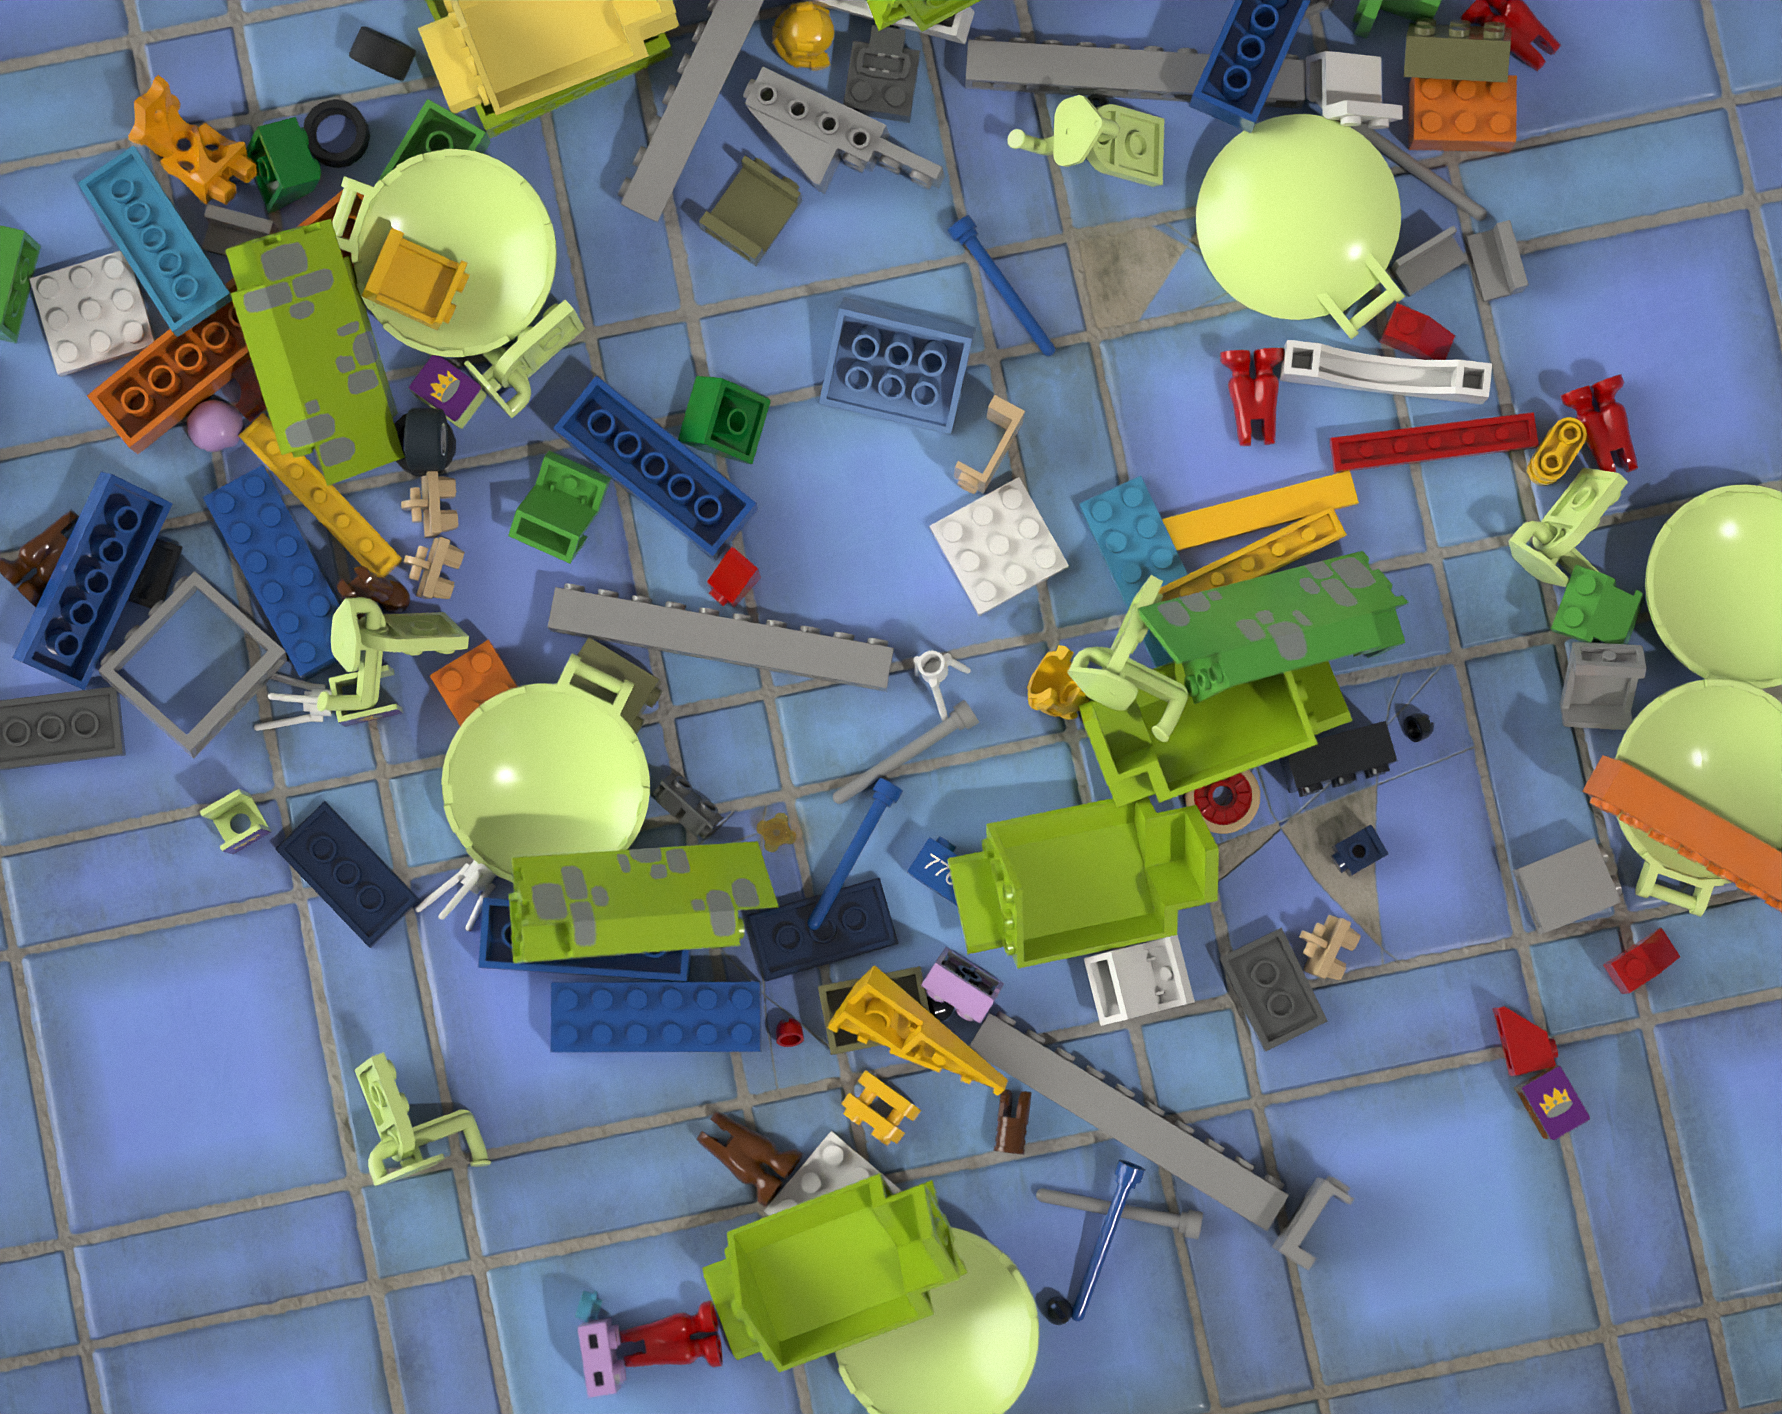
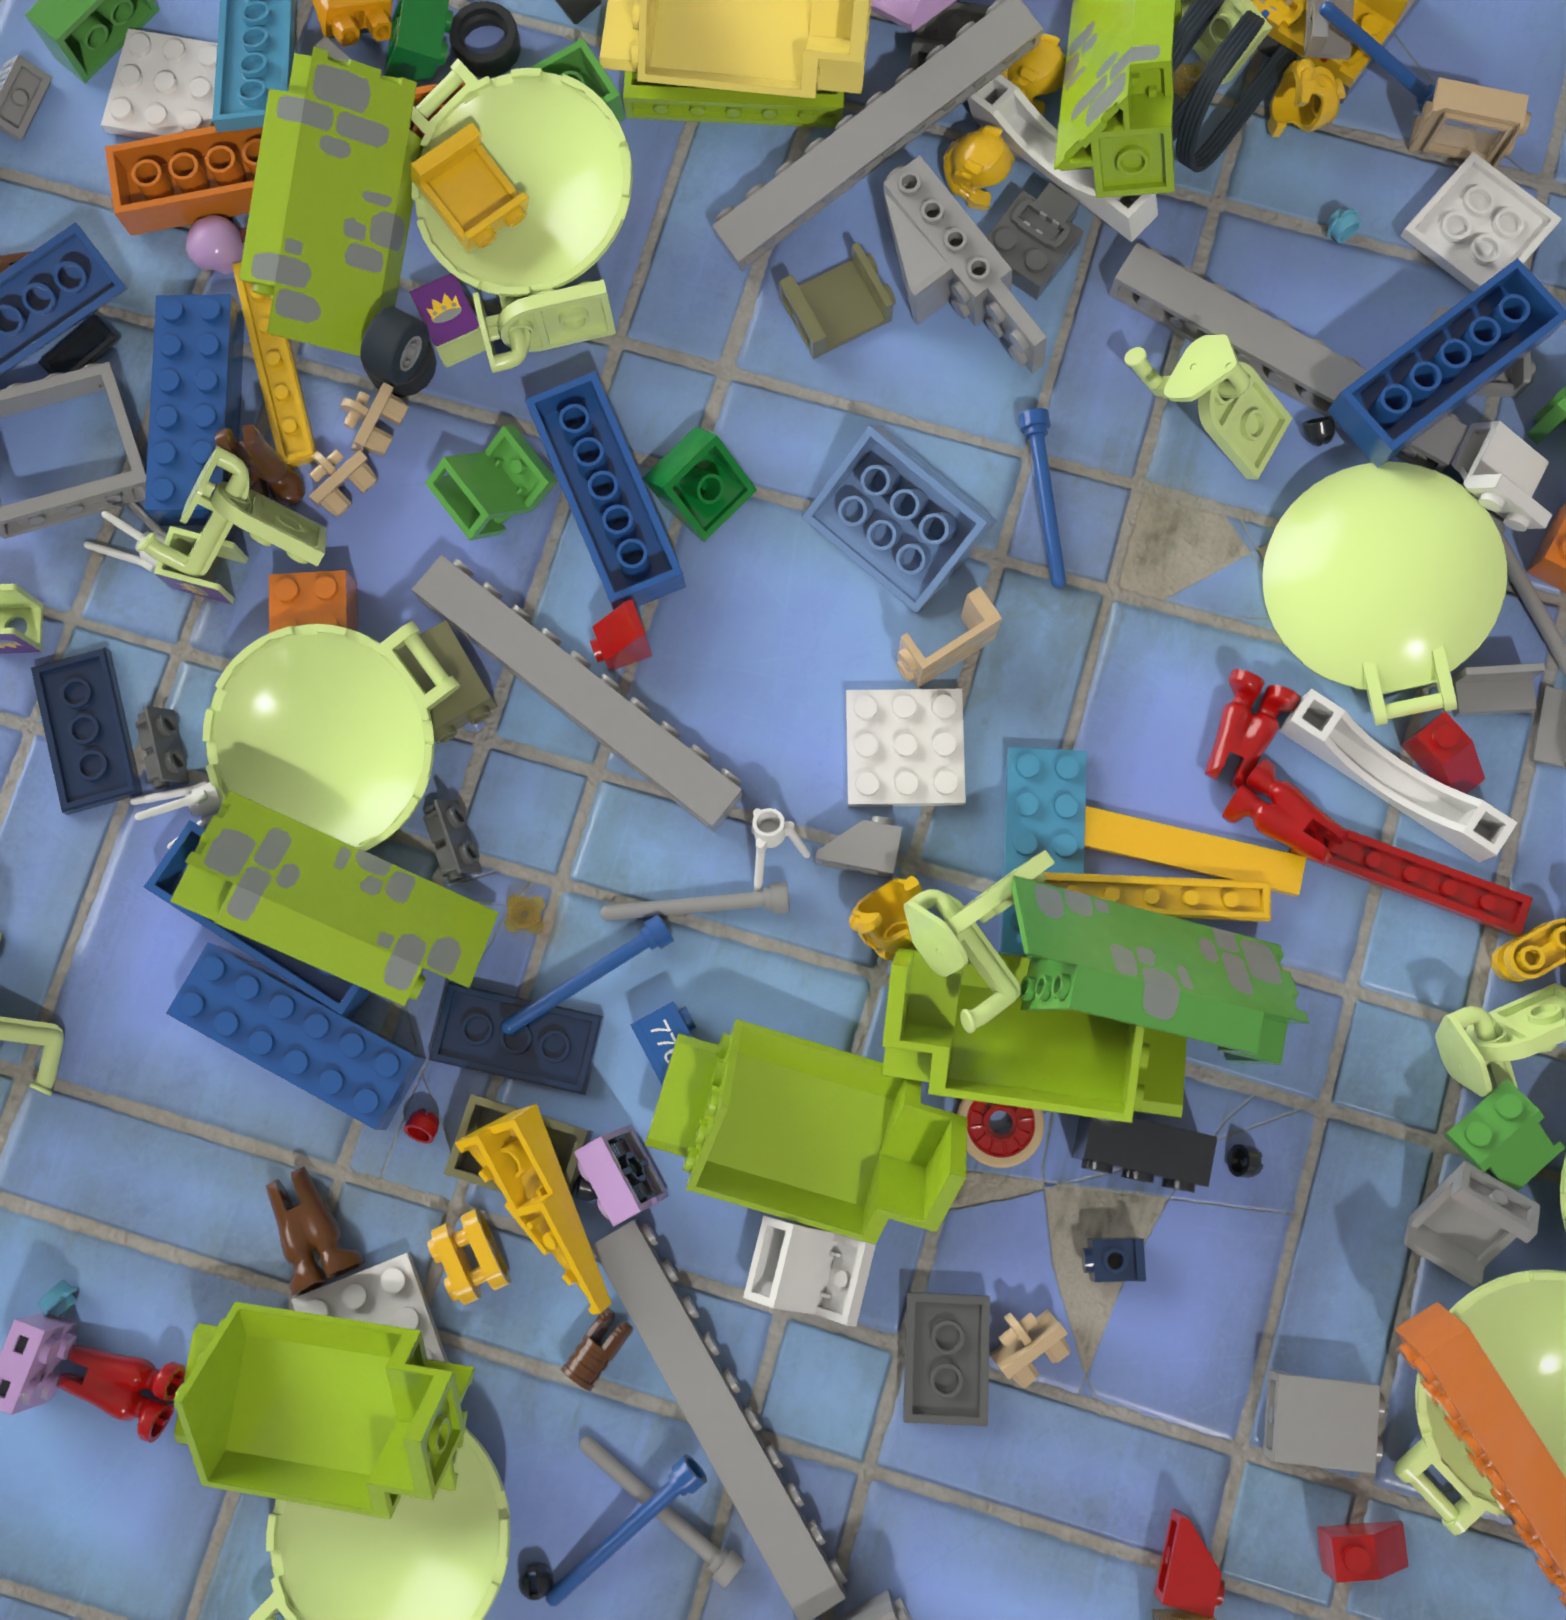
camera: 30 degrees right, 5 degrees down
none -> dark grey hinge [135,706,190,790]
none -> light grey slope [815,816,902,879]
none -> red piece [1222,758,1349,866]
none -> black hinge [1302,416,1335,447]

